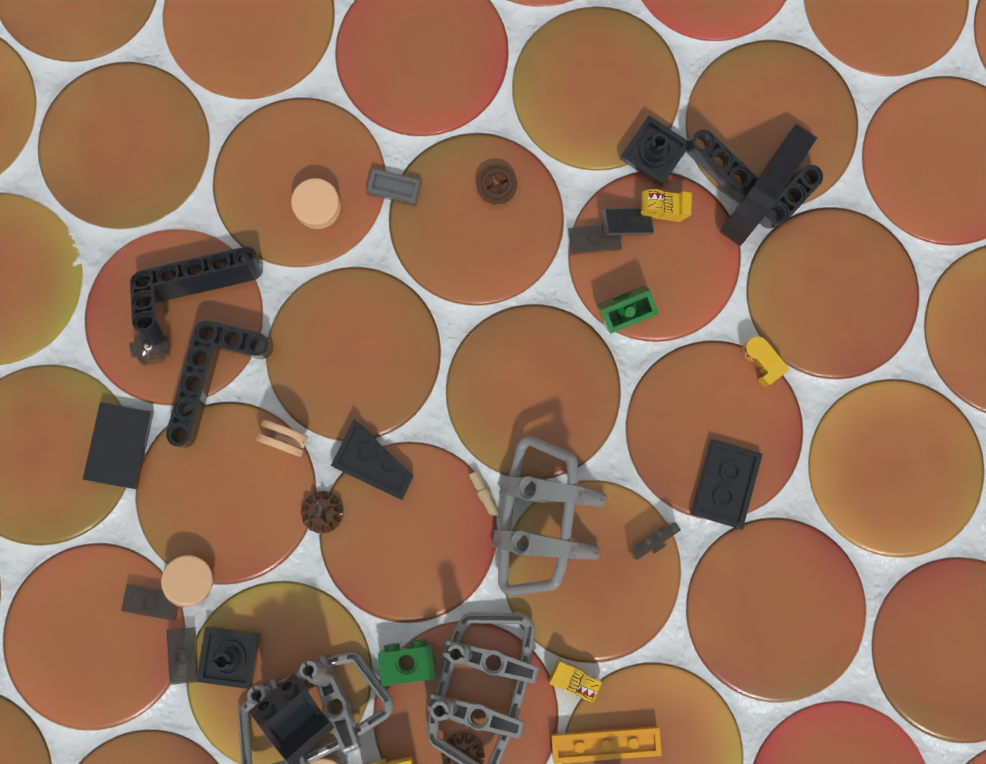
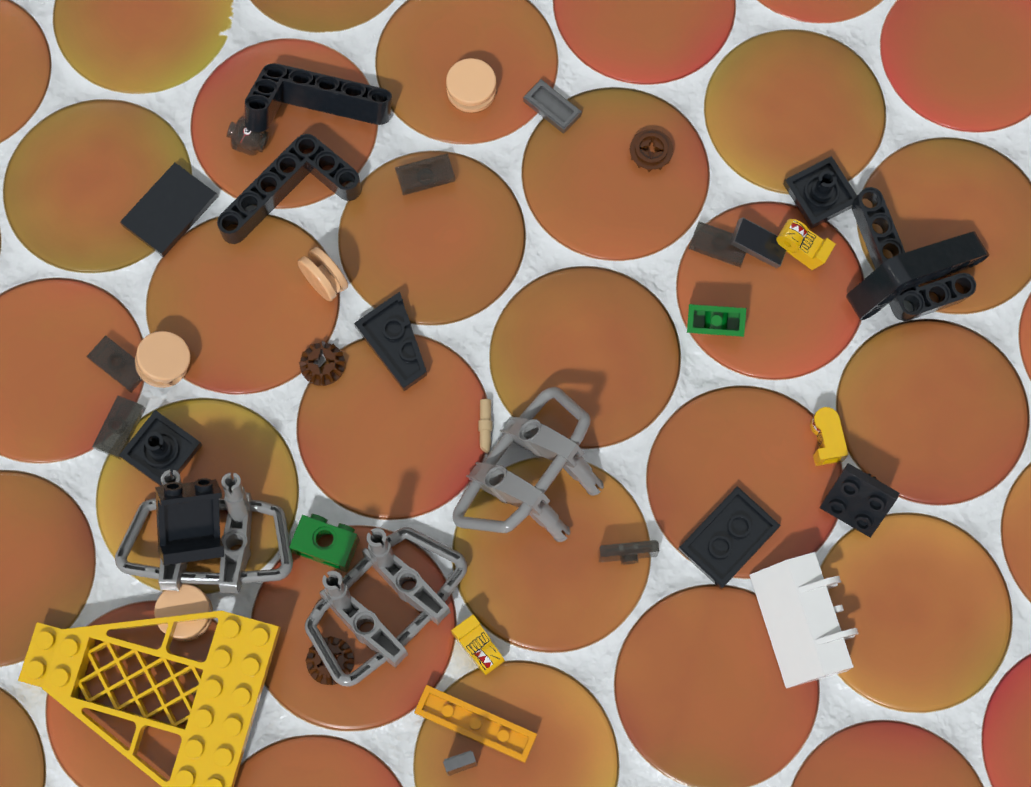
camera: 30 degrees right, 10 degrees down
none -> clear smoke plate [395,153,455,195]
none -> white piece [750,552,859,688]
none -> black plate [820,463,900,538]

